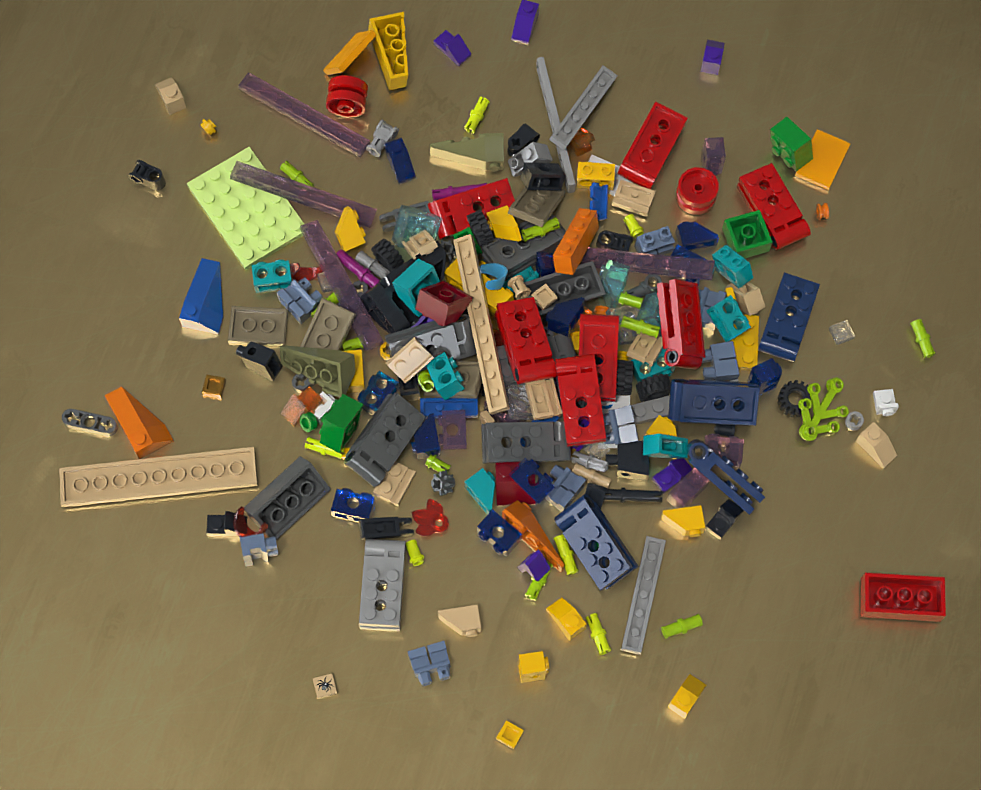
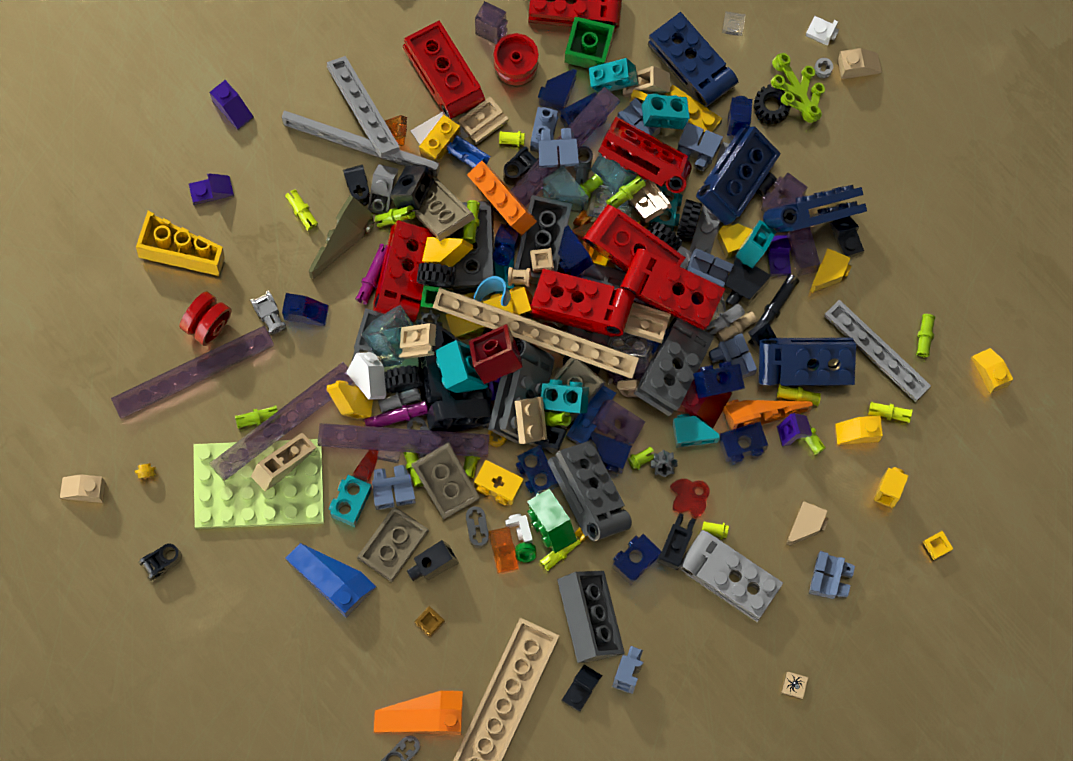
camera: 60 degrees left, 5 degrees up
clear red helmet [233,506,268,538] -> none
olive wedge [280,345,355,397] -> none
light orange tile [323,30,376,75] -> none
tan plate [373,461,416,506] -> none
red brick [861,573,946,622] -> none
none -> tan slope [251,433,317,492]
none -> white slope [346,352,386,399]
none -> lime pin [375,205,415,228]
none -> clear blue bush [493,245,514,266]
none -> sand blue hips [539,128,579,168]

